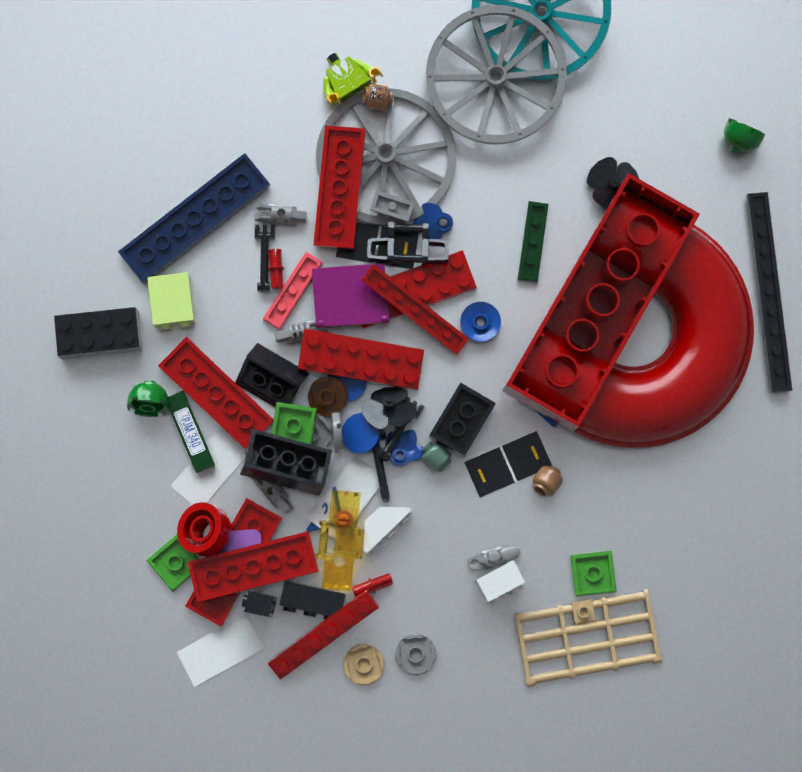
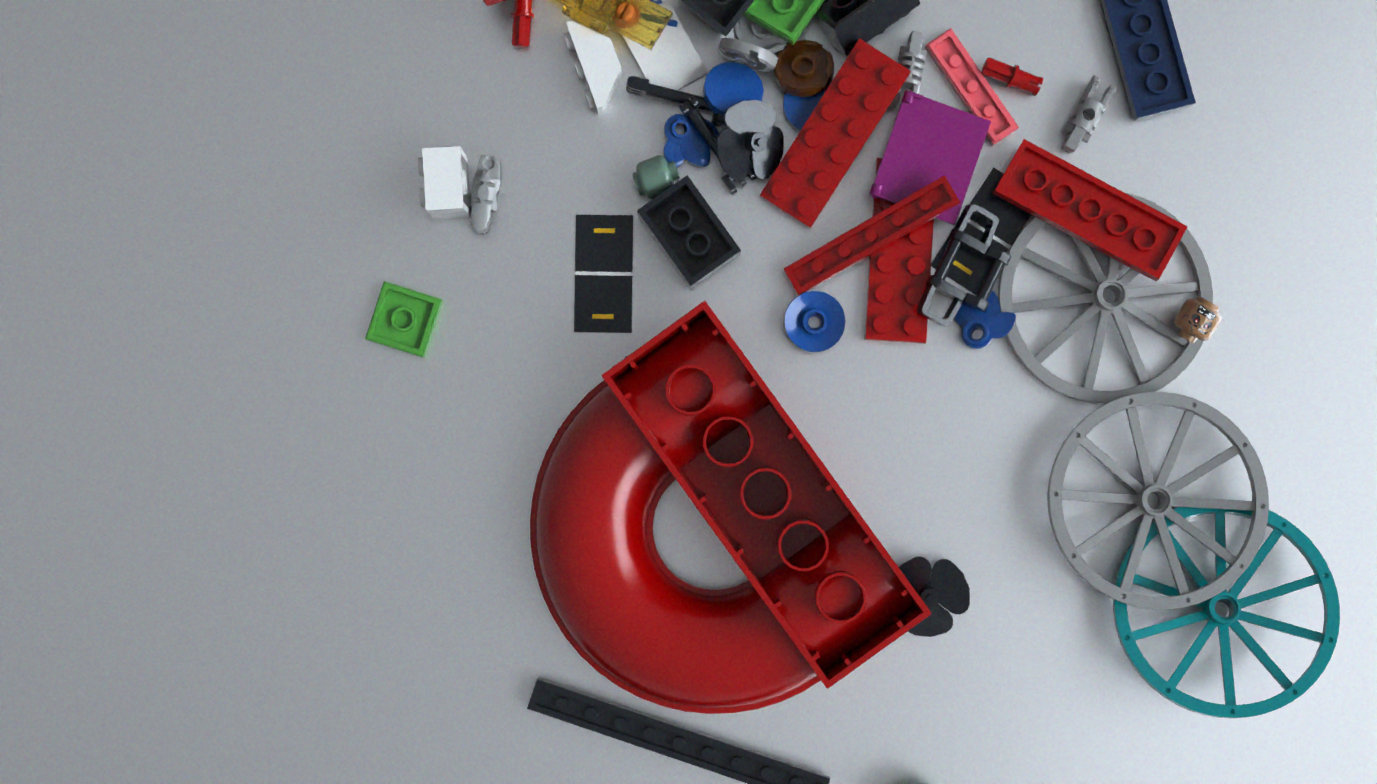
camera: 115 degrees right, 5 degrees up
black hinge [255,224,275,293] -> none
lime torso [323,53,383,108] -> none
light grey plate [370,190,415,223] -> none
light grey tile [395,634,436,675] -> none
tan door [515,589,662,687] -> none
dark green tile [517,201,549,283] -> none
medium nougat head [532,466,563,497] -> none

